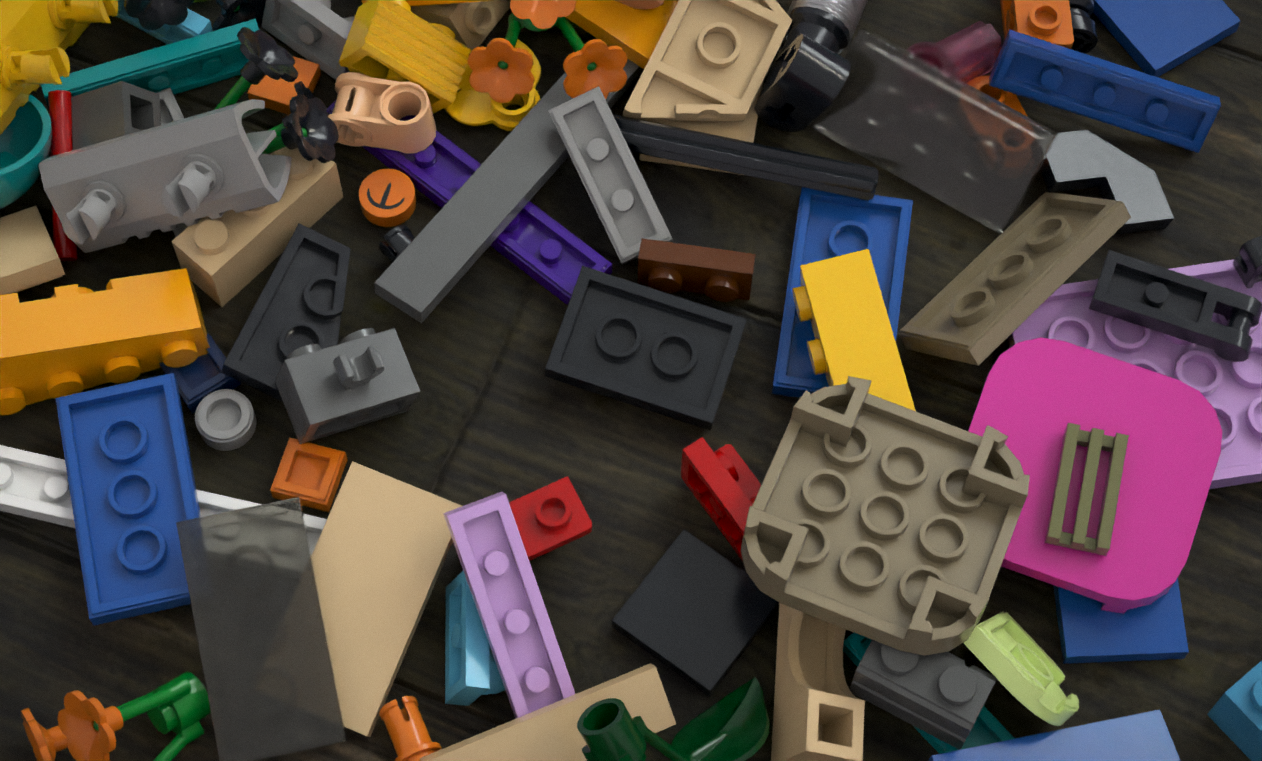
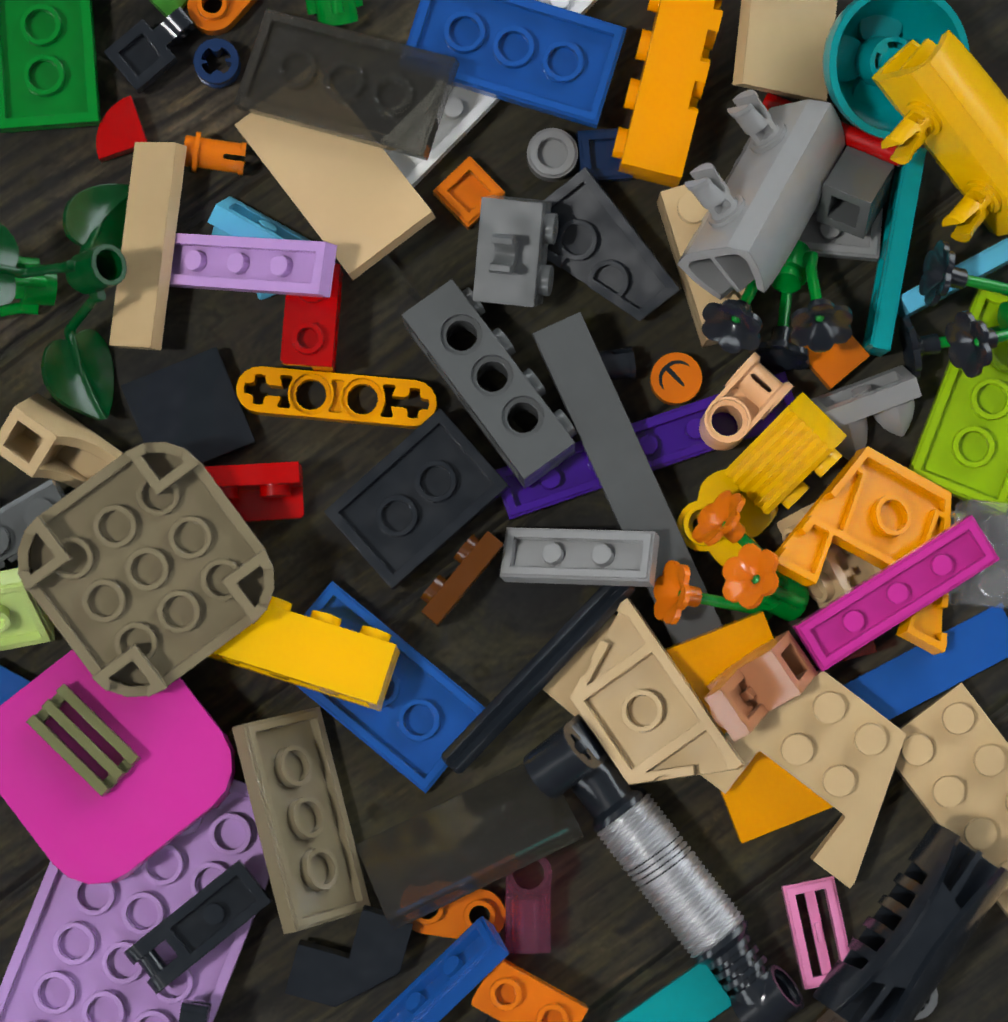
camera: 115 degrees right, 20 degrees up
none -> light orange beam [236,366,437,429]
none -> dark grey brick [402,279,577,489]

